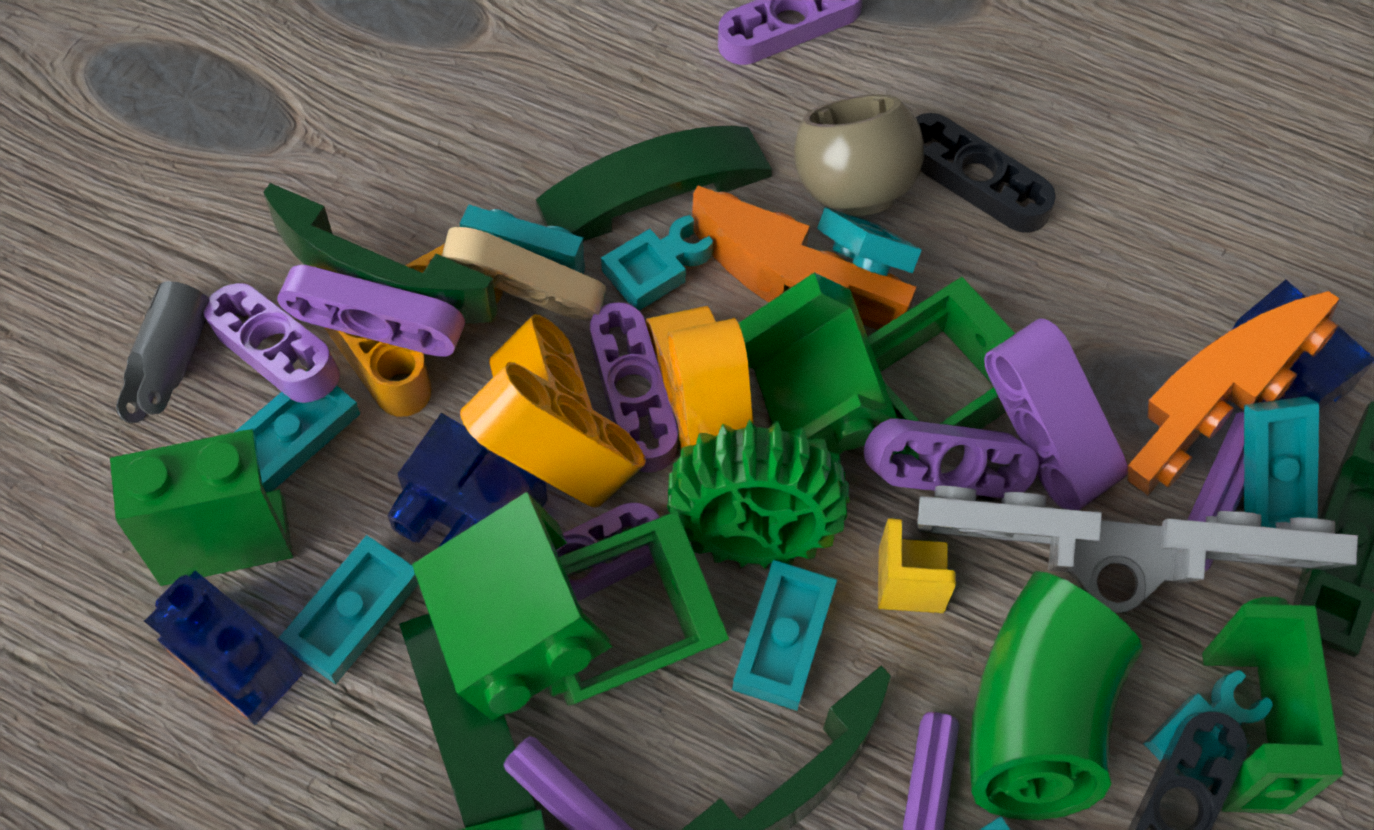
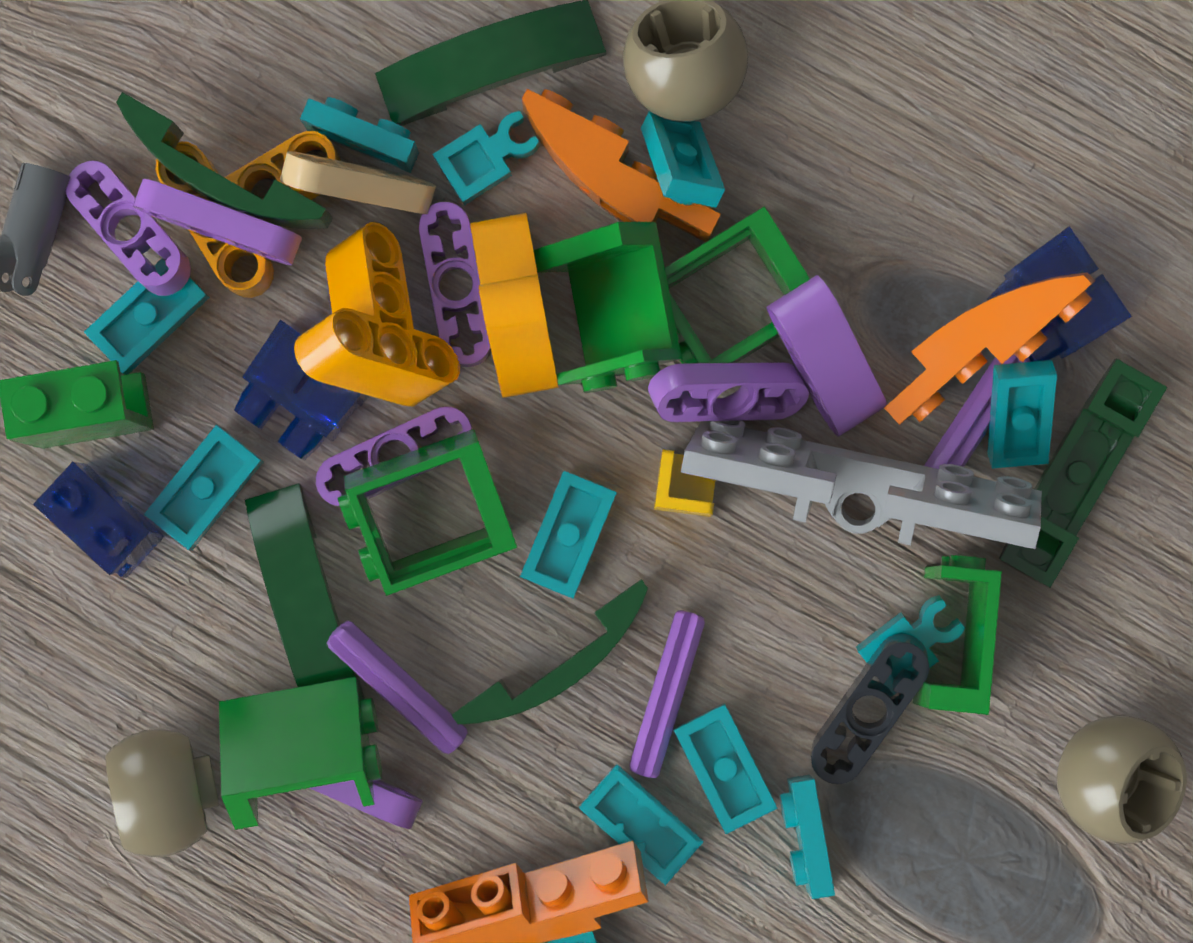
camera: 10 degrees right, 25 degrees up
green panel [412,492,612,721] -> none
green gear [667,419,850,570] -> none
black beam [916,113,1056,233] -> none
green brick [969,571,1144,820] -> none

